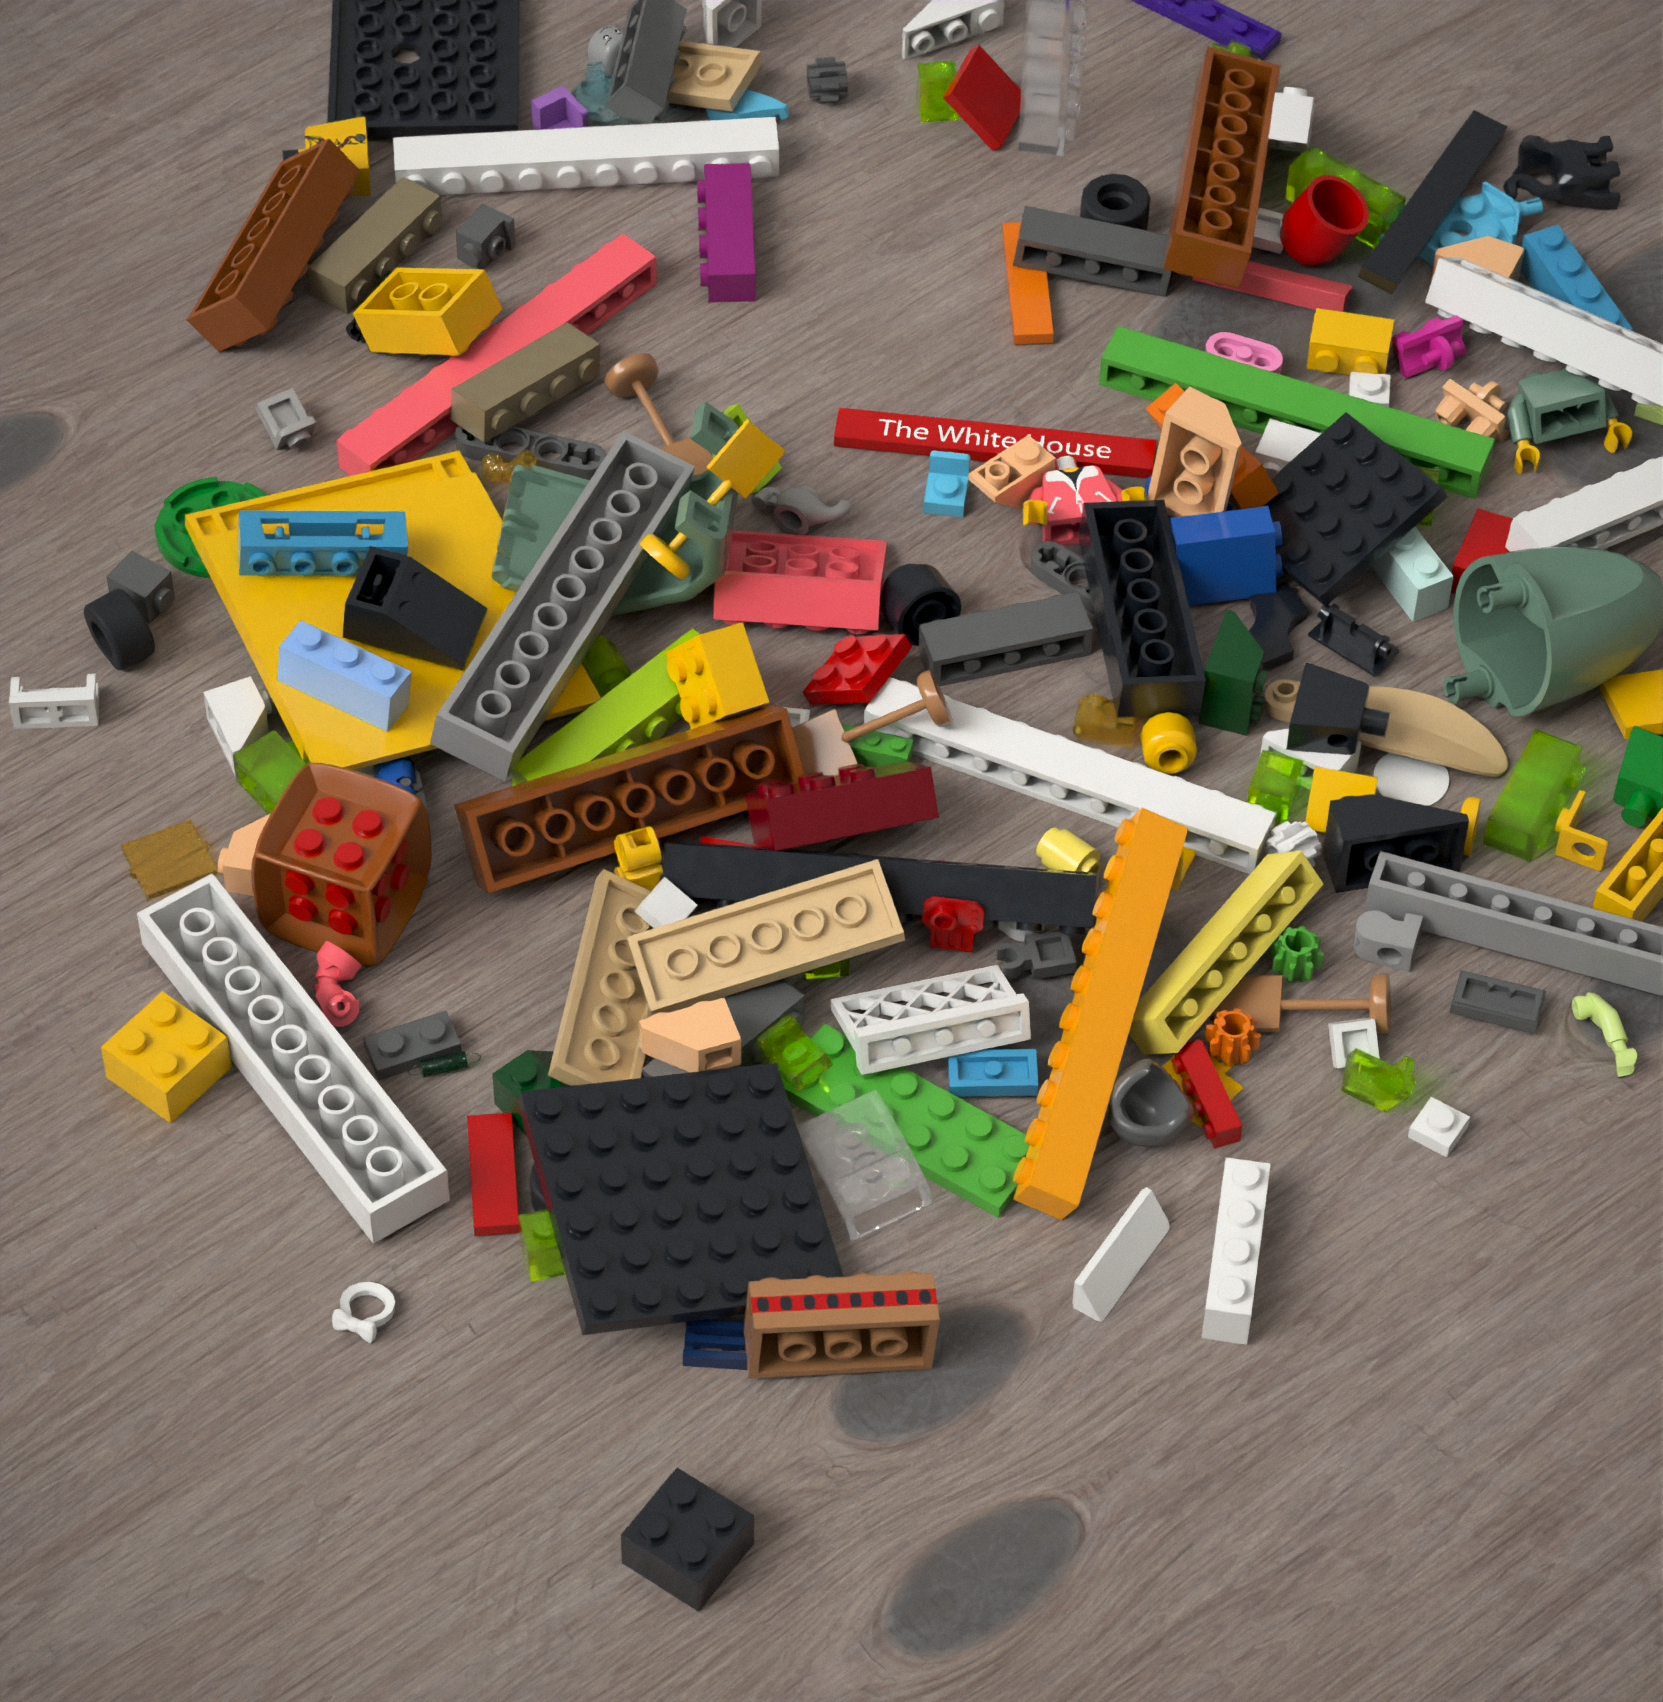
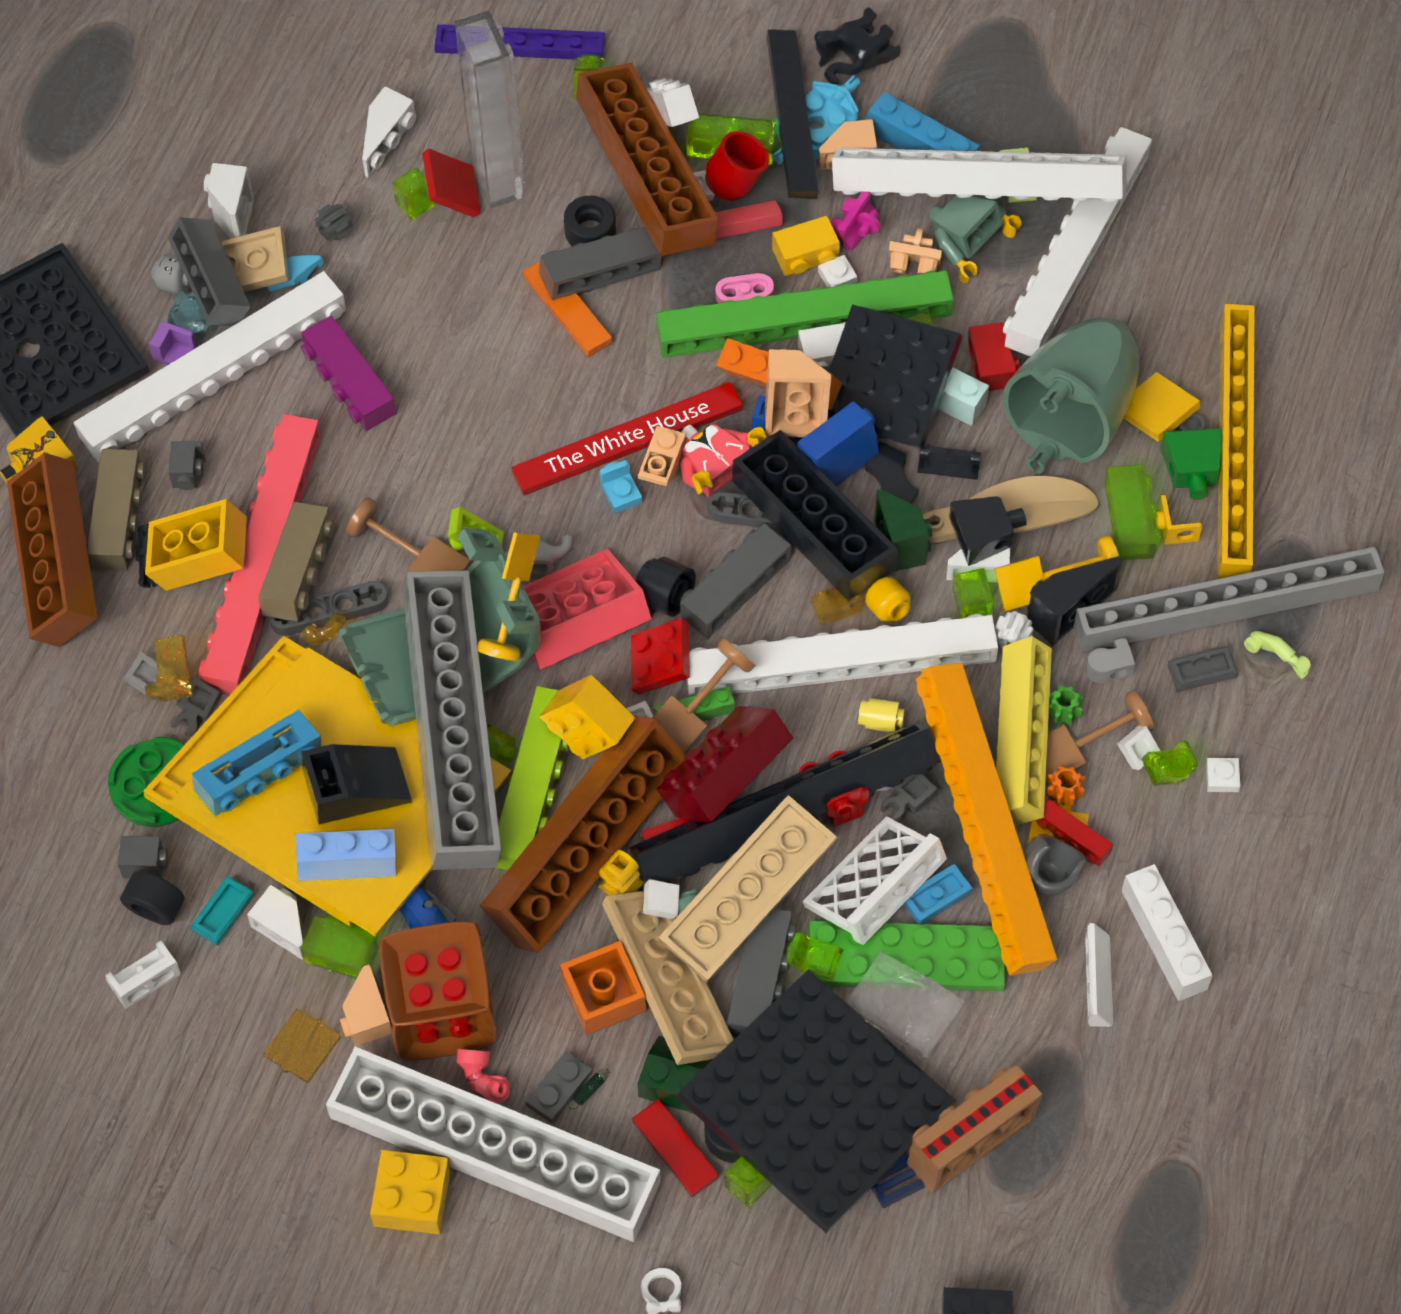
camera: 30 degrees left, 10 degrees up
light nougat slope [639,998,741,1072] -> none
white sticker [1373,753,1449,806] -> none
none -> clear yellow bracket [145,635,192,702]
none -> dark grey plate [170,676,220,736]
none -> teal tile [190,876,255,946]
none -> orange brick [560,941,646,1035]

